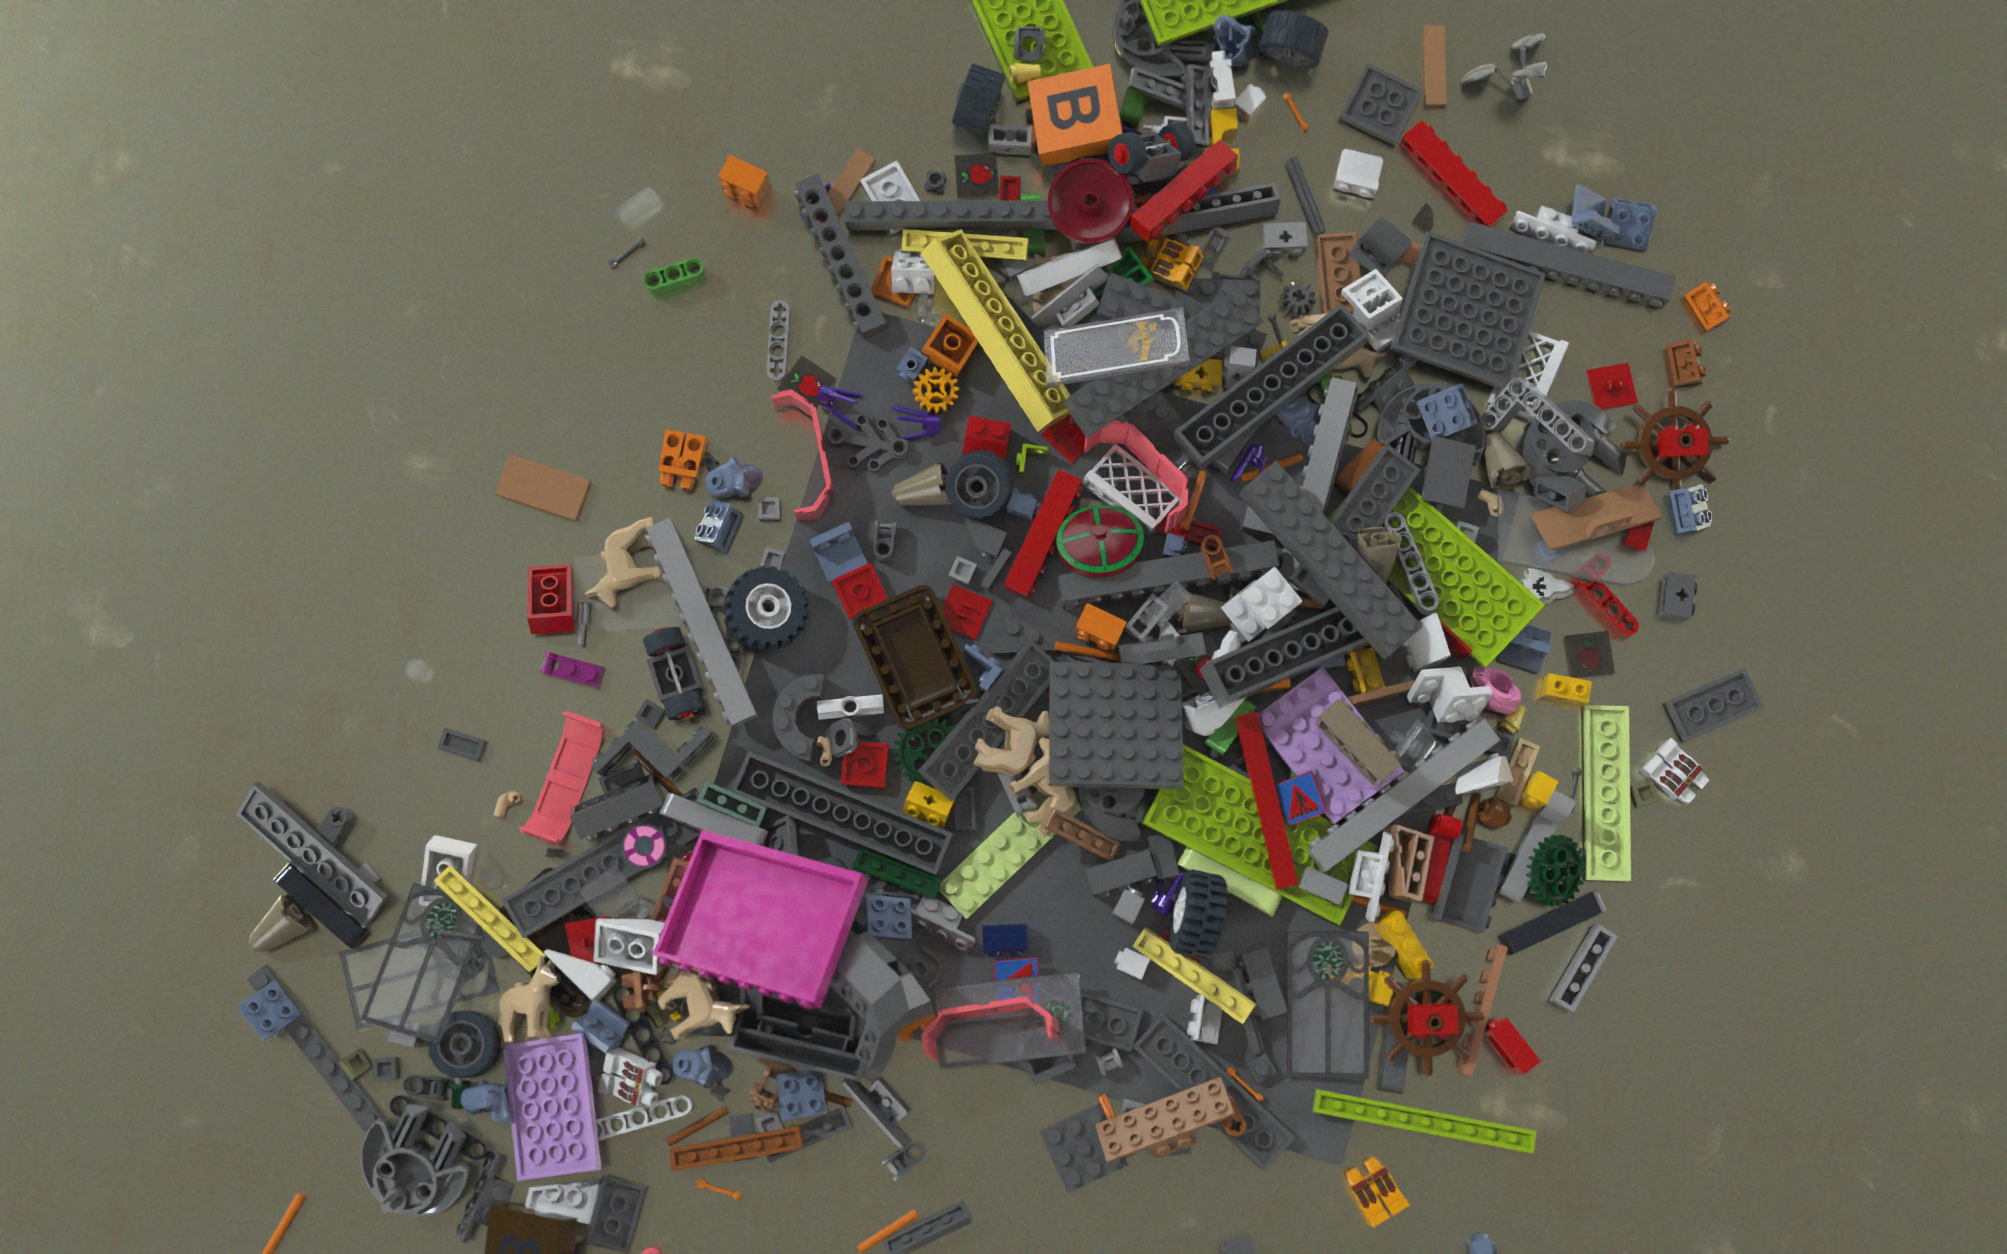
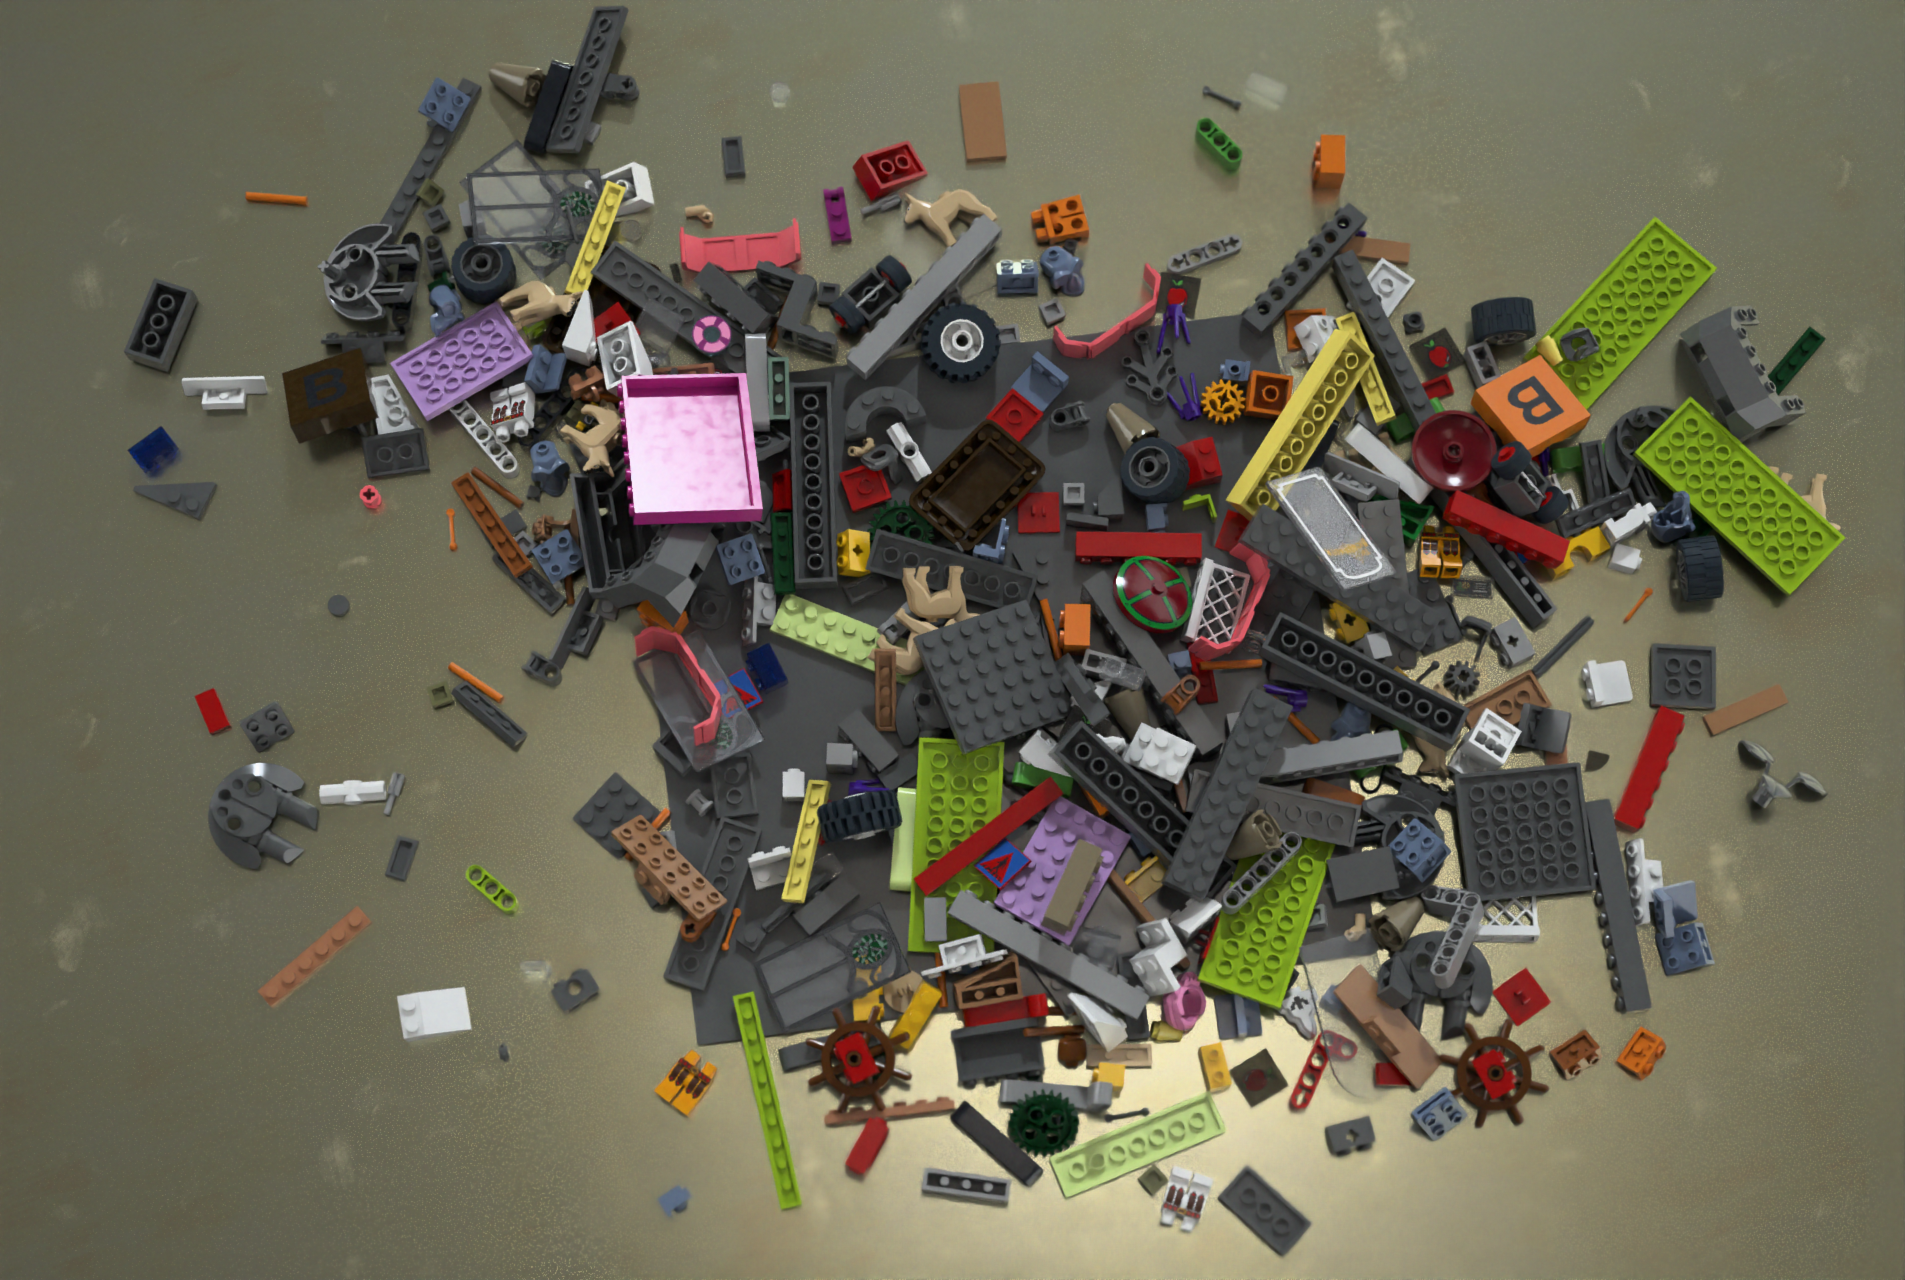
camera: 65 degrees right, 5 degrees down
none -> red tile [772,469,793,513]

